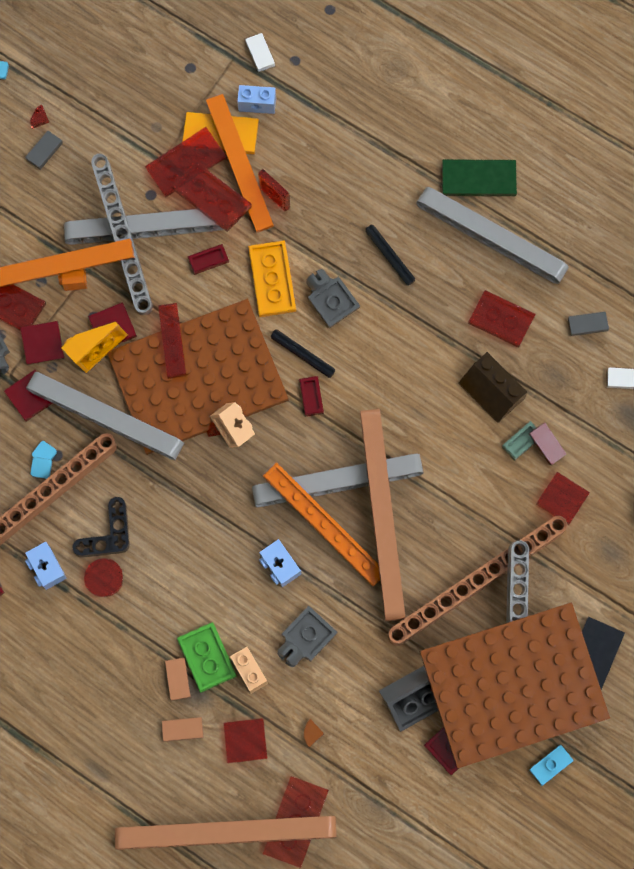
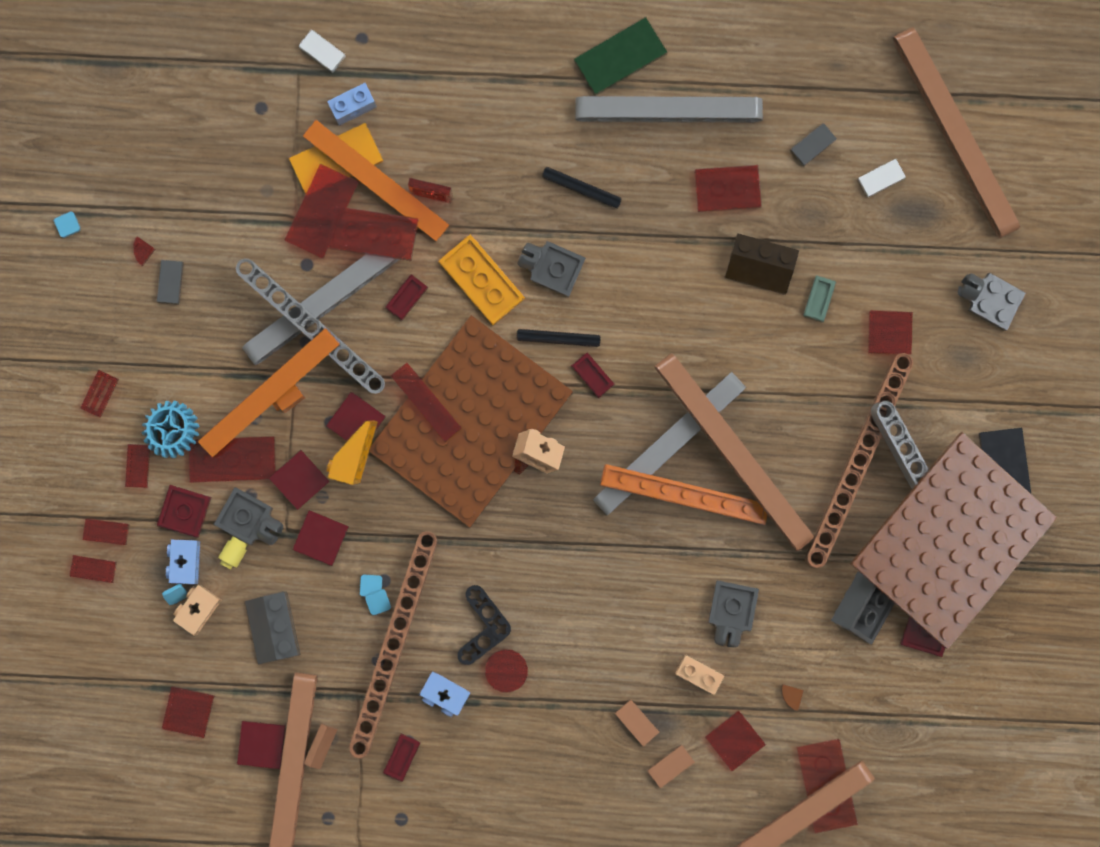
camera: 35 degrees left, 10 degrees up
light grey beam [26,372,184,460] -> none
bright green tile [177,622,237,693] -> none
light blue brick [259,539,301,587] -> none
tile [528,423,566,465] -> none
medium azure plate [529,745,574,786] -> none

